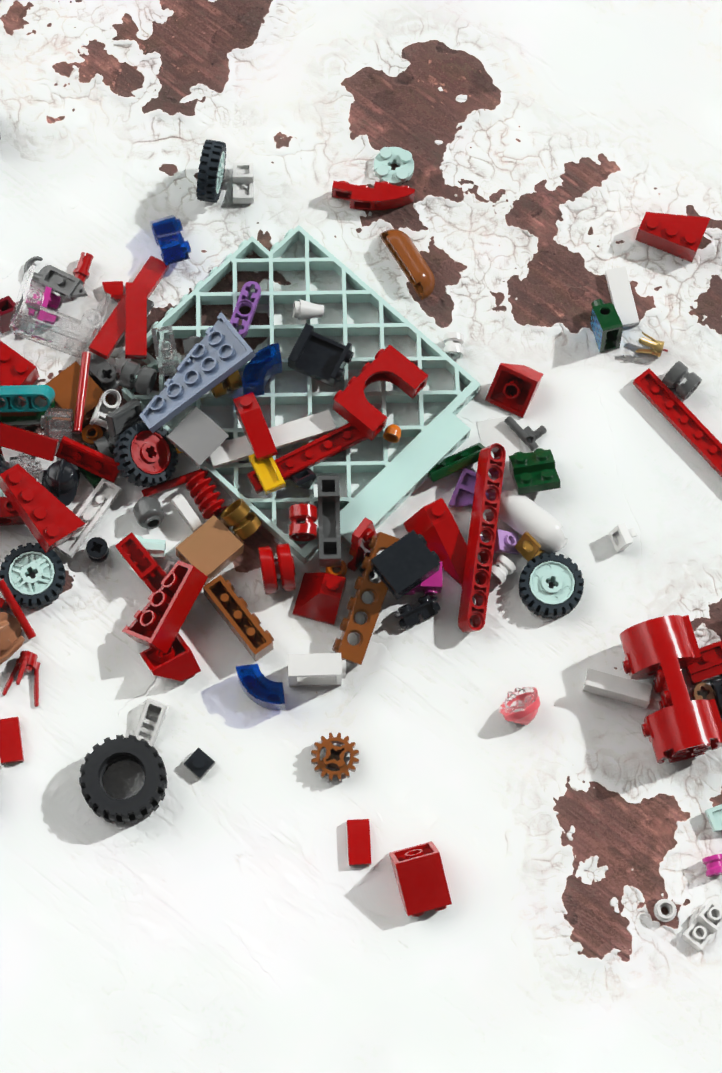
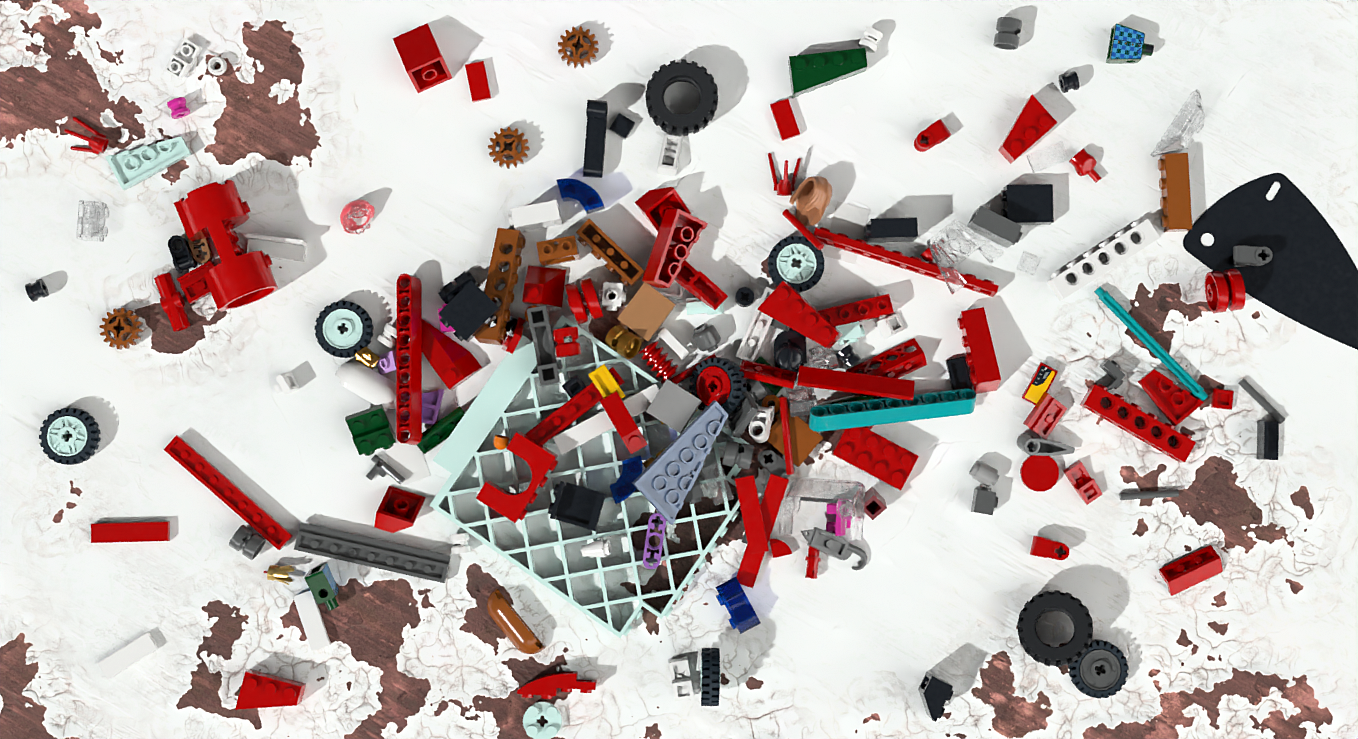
camera: 175 degrees right, 15 degrees up
none -> dark grey plate [294,522,451,583]
none -> dark orange window [536,235,580,267]
none -> dark orange gear [558,26,599,69]
none -> black beam [583,100,608,178]
none -> white brick [599,282,626,311]

